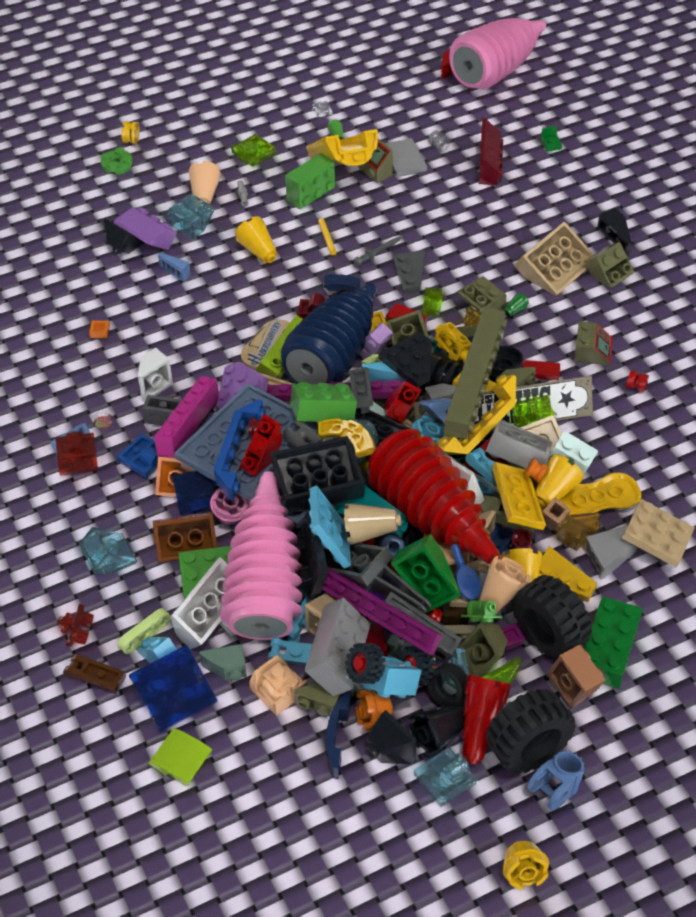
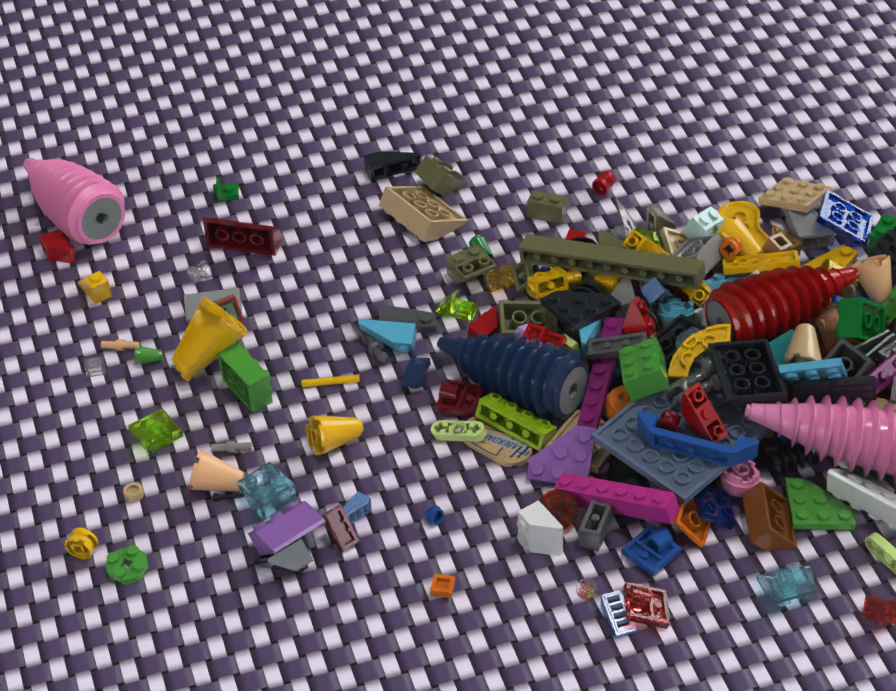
camera: 80 degrees left, 5 degrees down
none -> yellow slope [78,271,112,304]
none -> light nougat bar [101,339,140,351]
none -> tan tile [123,482,144,502]
none -> plate [322,505,360,552]
none -> medium azure slope [358,319,417,353]
none -> blue plate [425,506,444,525]
none -> yellowish green beam [431,420,487,442]
none -> red slope [523,322,567,348]
none -> clear red tile [539,489,578,530]
none -> dark tan slope [646,205,676,244]
none -> clear blue plate [816,189,874,249]

